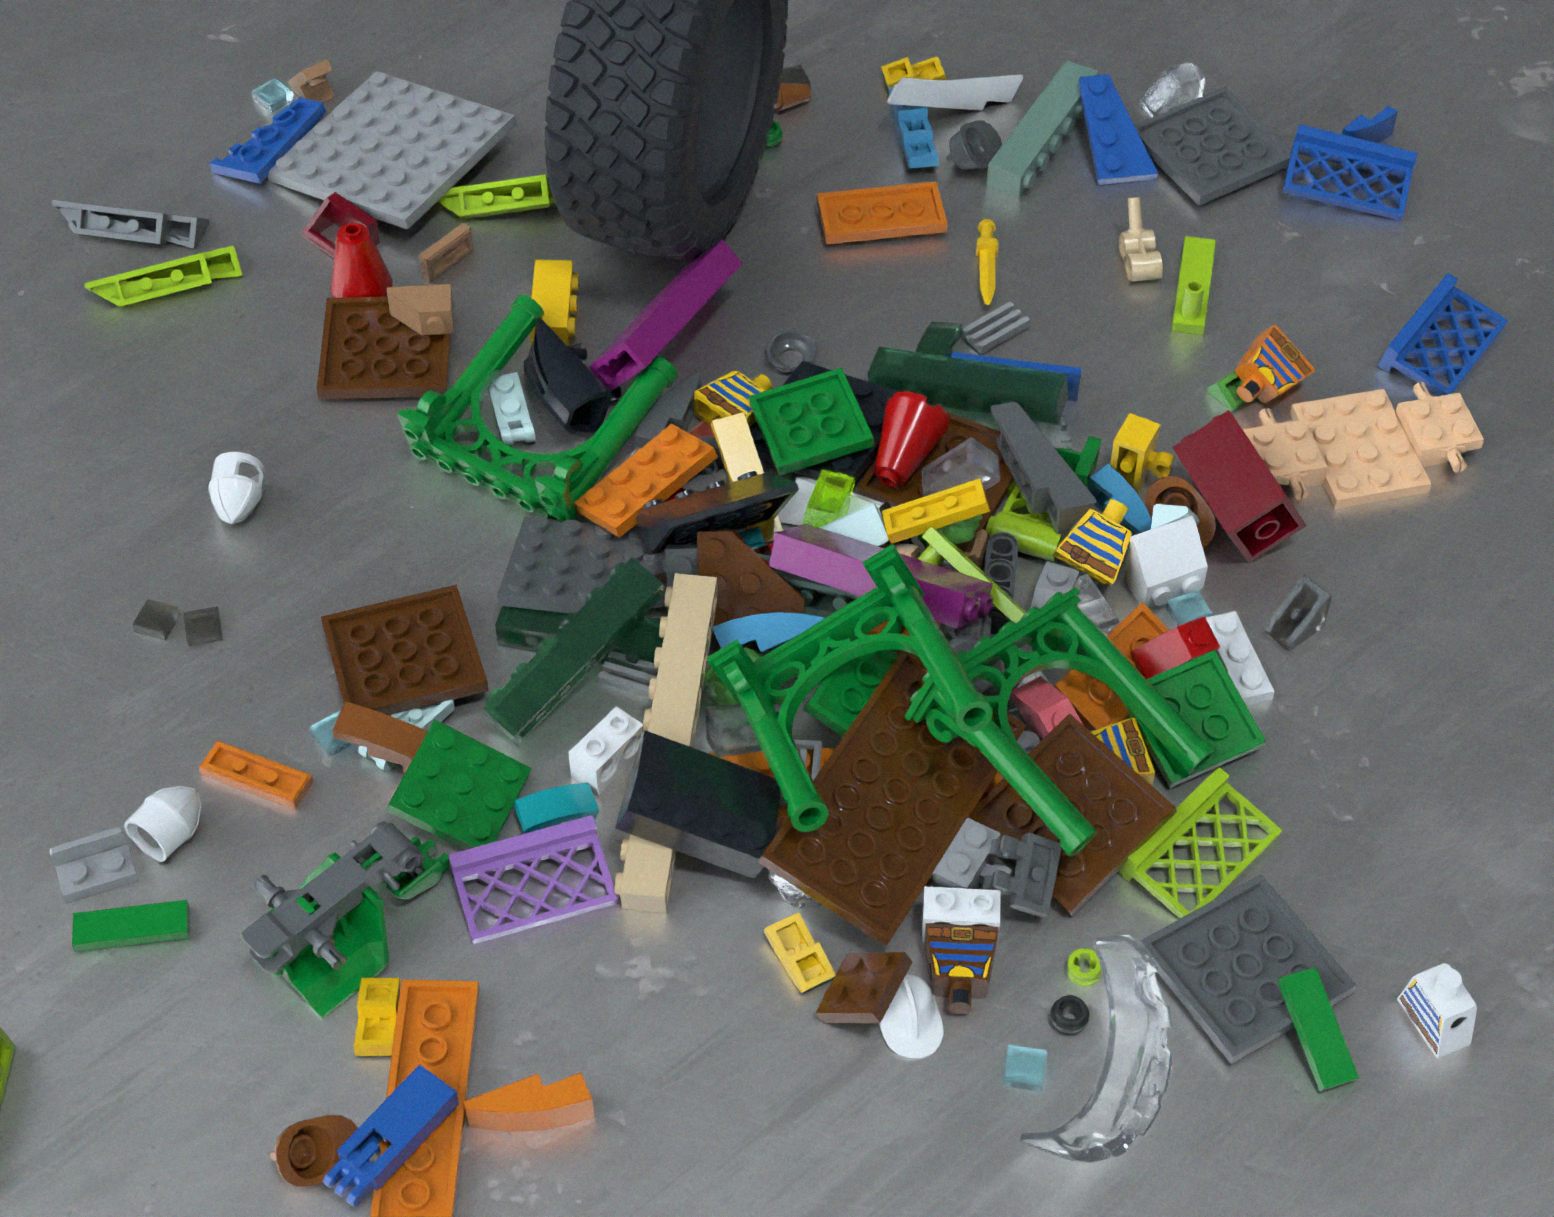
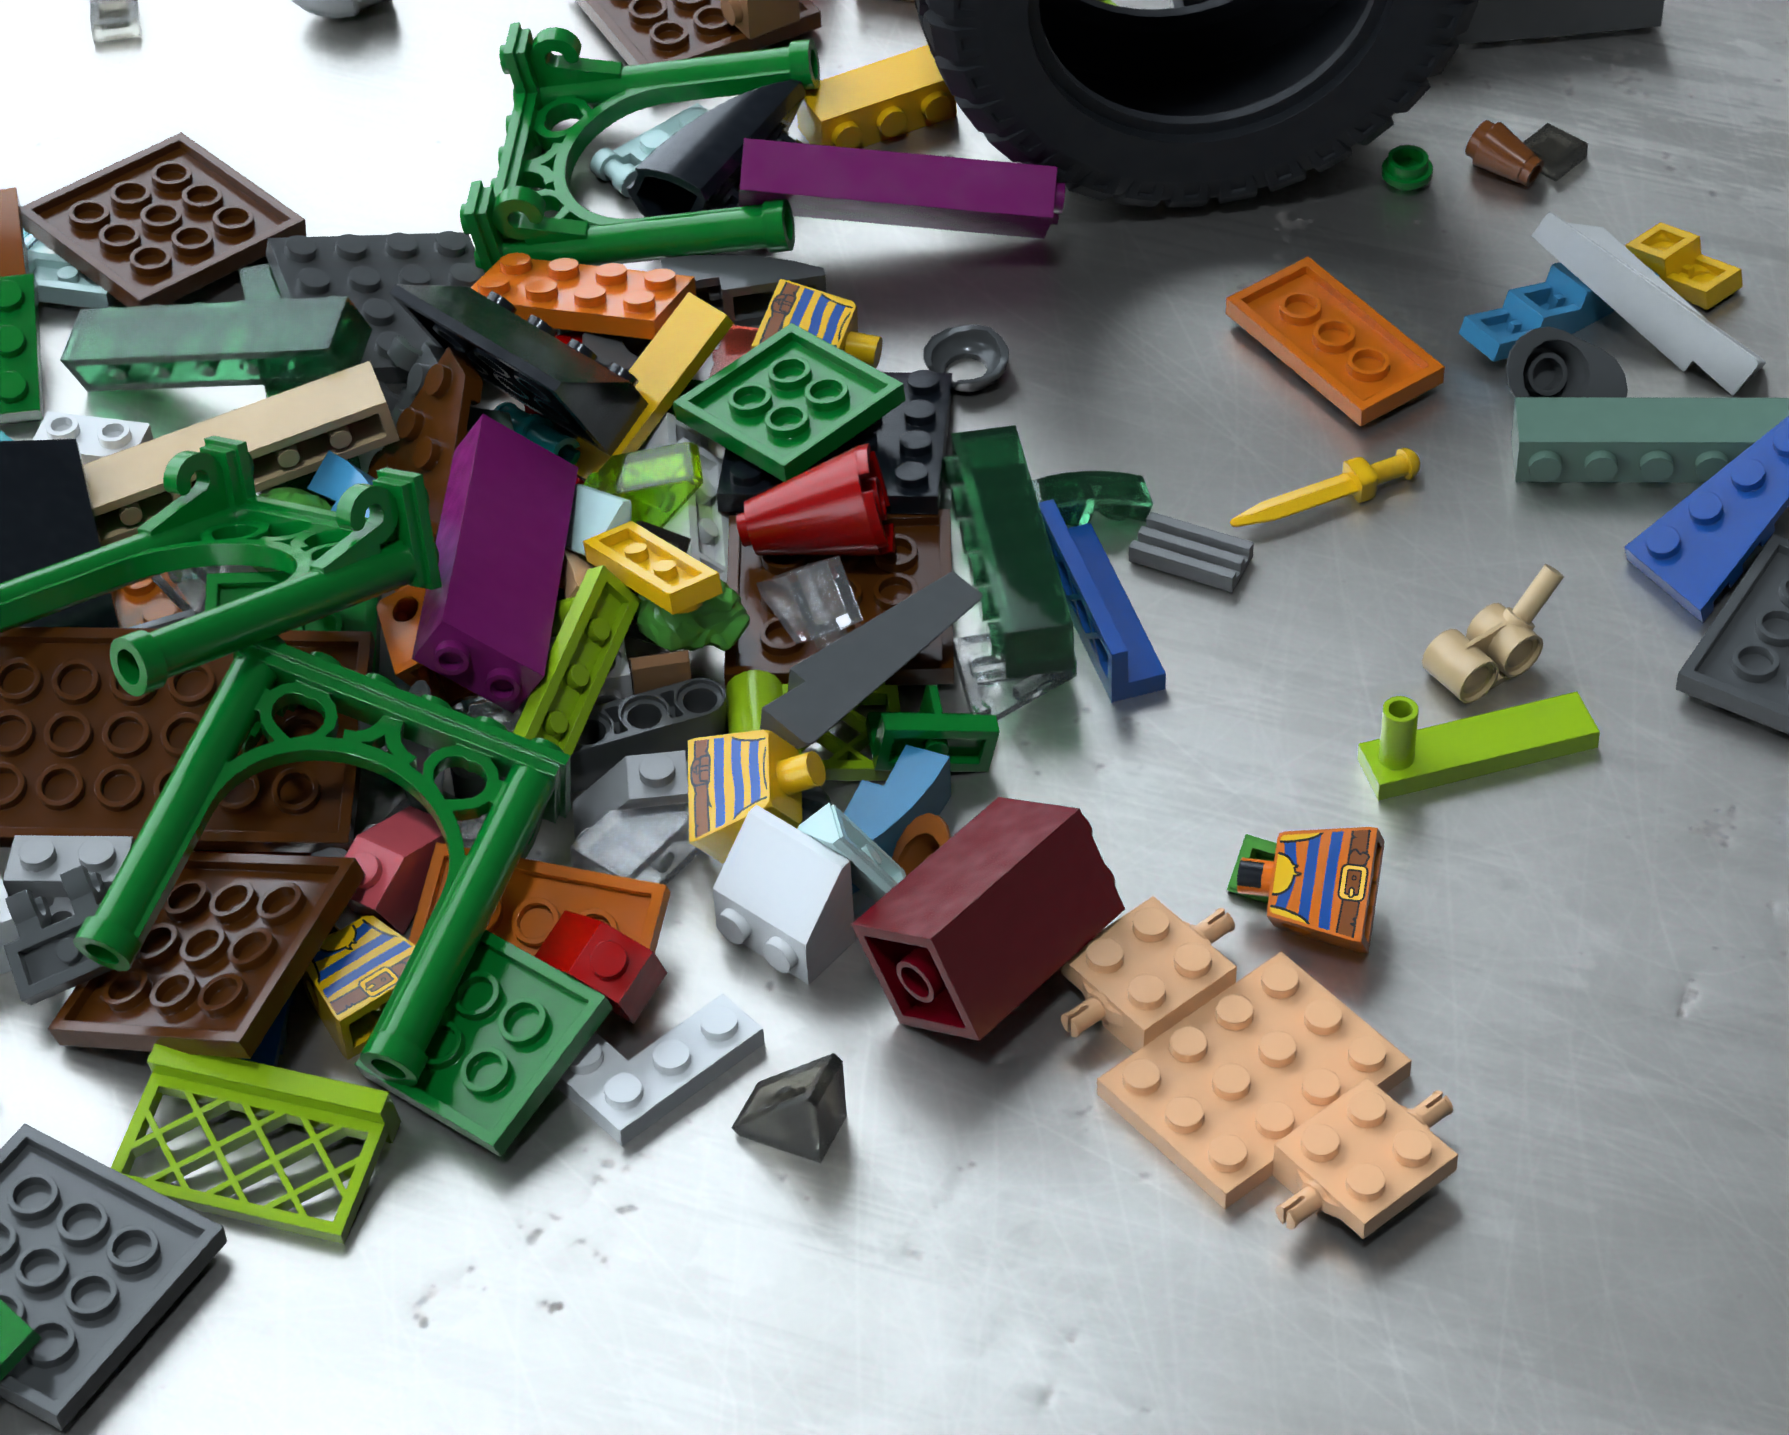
camera: 65 degrees right, 5 degrees down
clear smoke tile [183,606,223,646] -> none
yellow brick [1110,413,1175,494] -> none
clear light blue tile [1166,590,1214,626] -> none
blue fence [1377,273,1508,396] -> none

